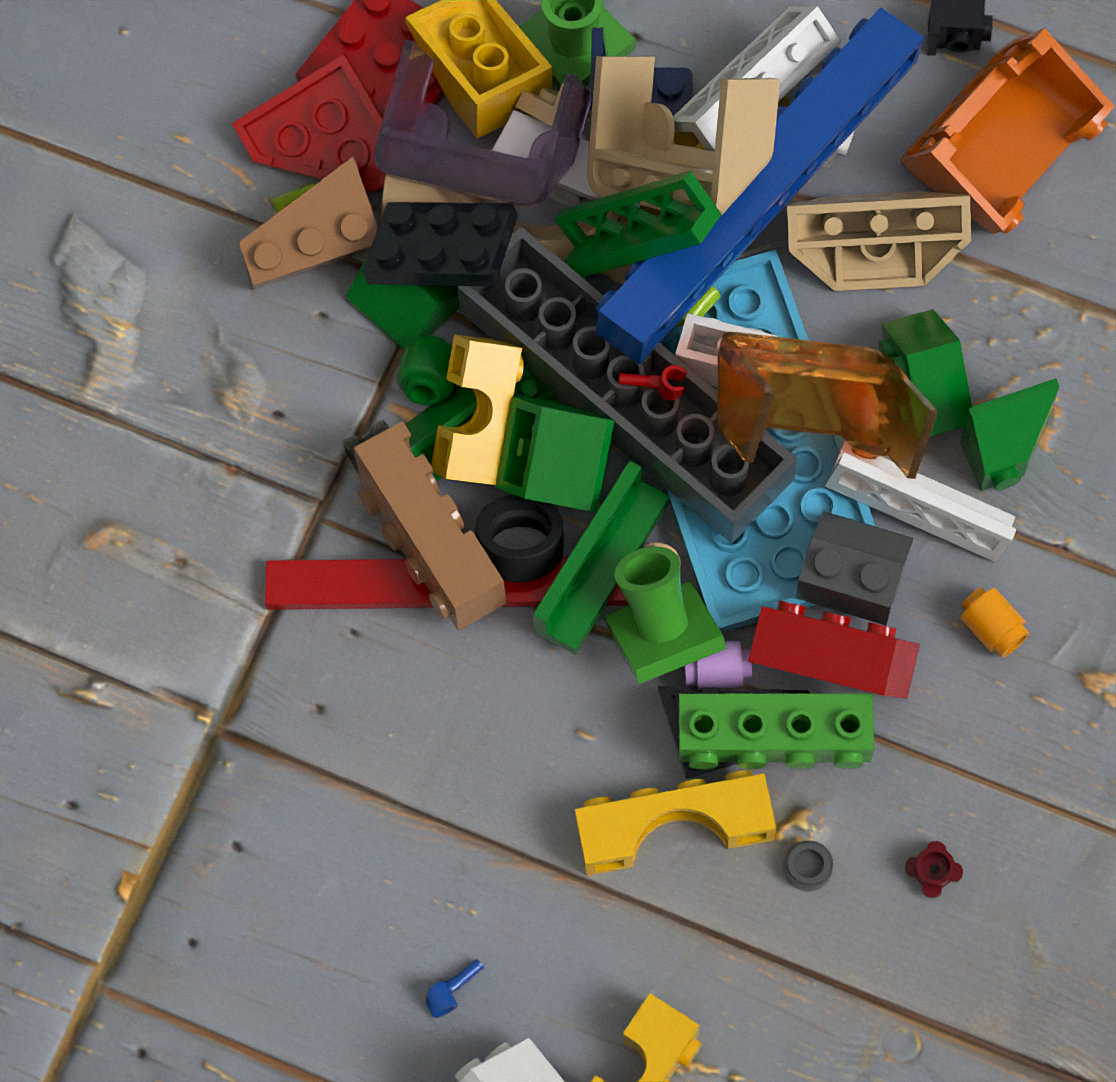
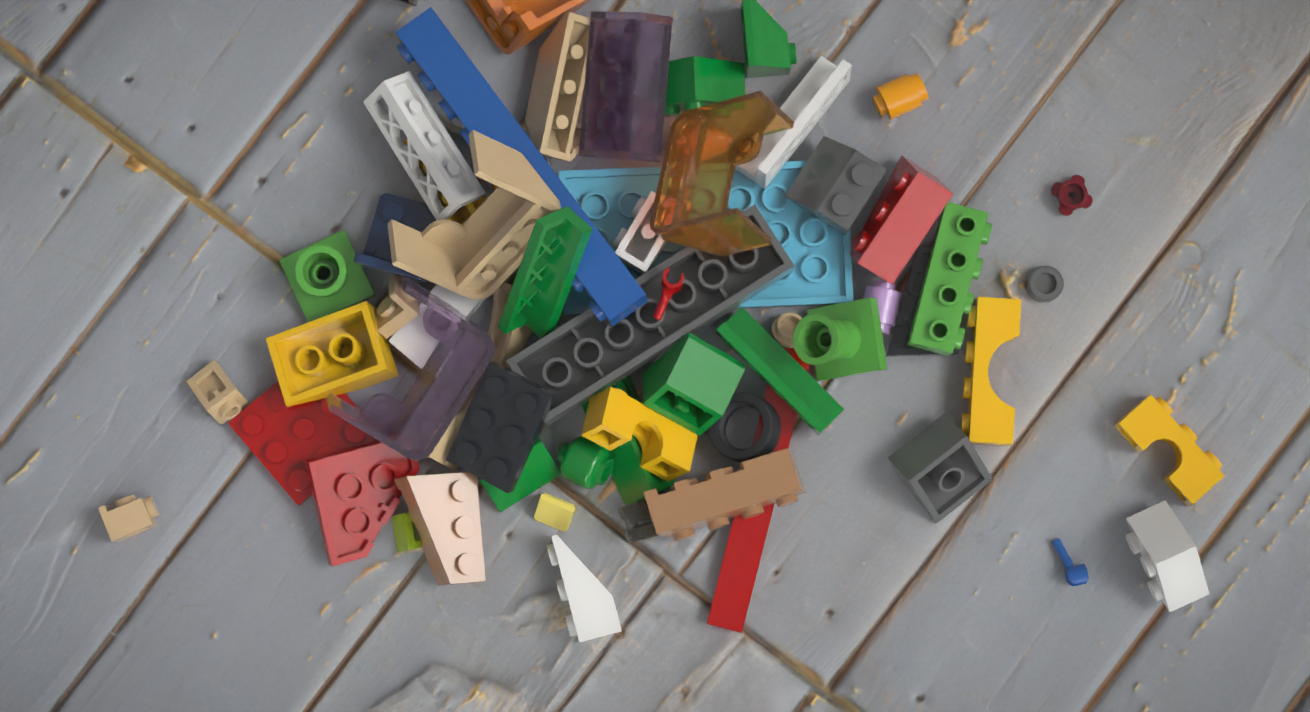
camera: 80 degrees left, 15 degrees up
none -> light yellow slope [534,493,576,532]
none -> white slope [547,535,622,642]
none -> clear purple brick [579,11,673,163]
none -> dark grey slope [888,414,993,524]

